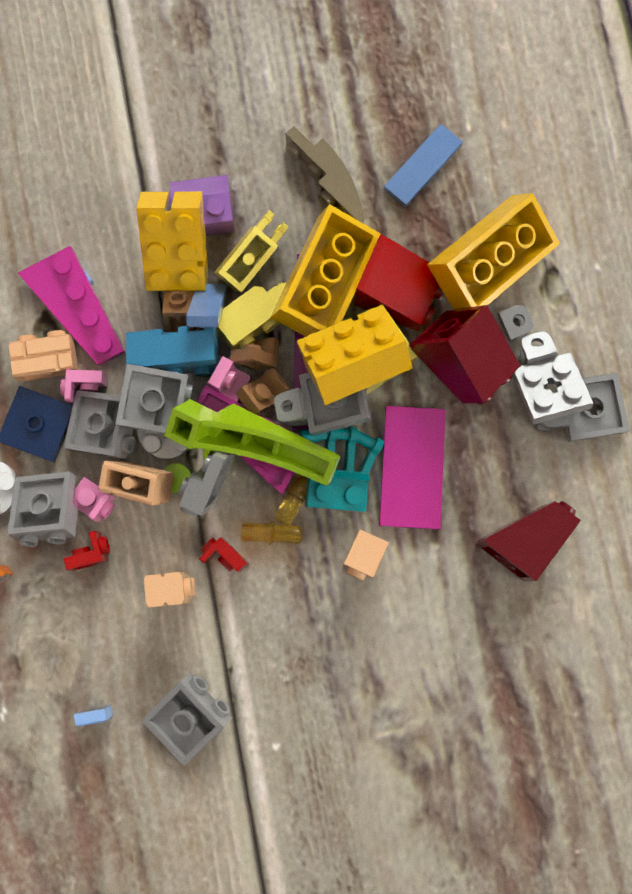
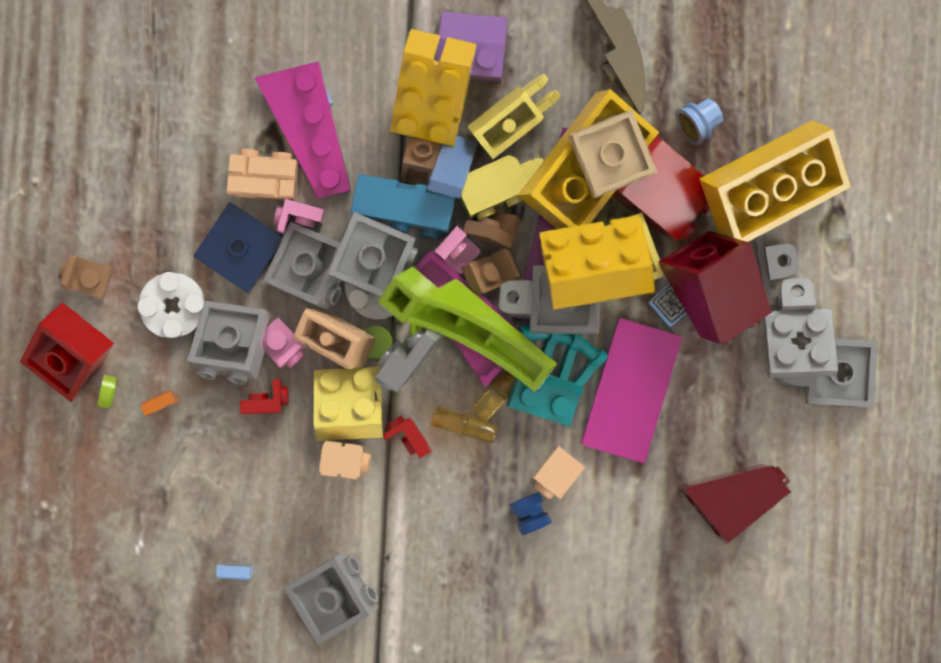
camera: 15 degrees right, 5 degrees up
medium blue tile [384,124,463,208] -> none
none -> light yellow piece [314,367,383,441]
none -> blue wheel [509,492,552,535]
none -> tan plate [568,109,657,199]
none -> tile [647,284,686,328]
none -> light blue piece [675,98,724,146]

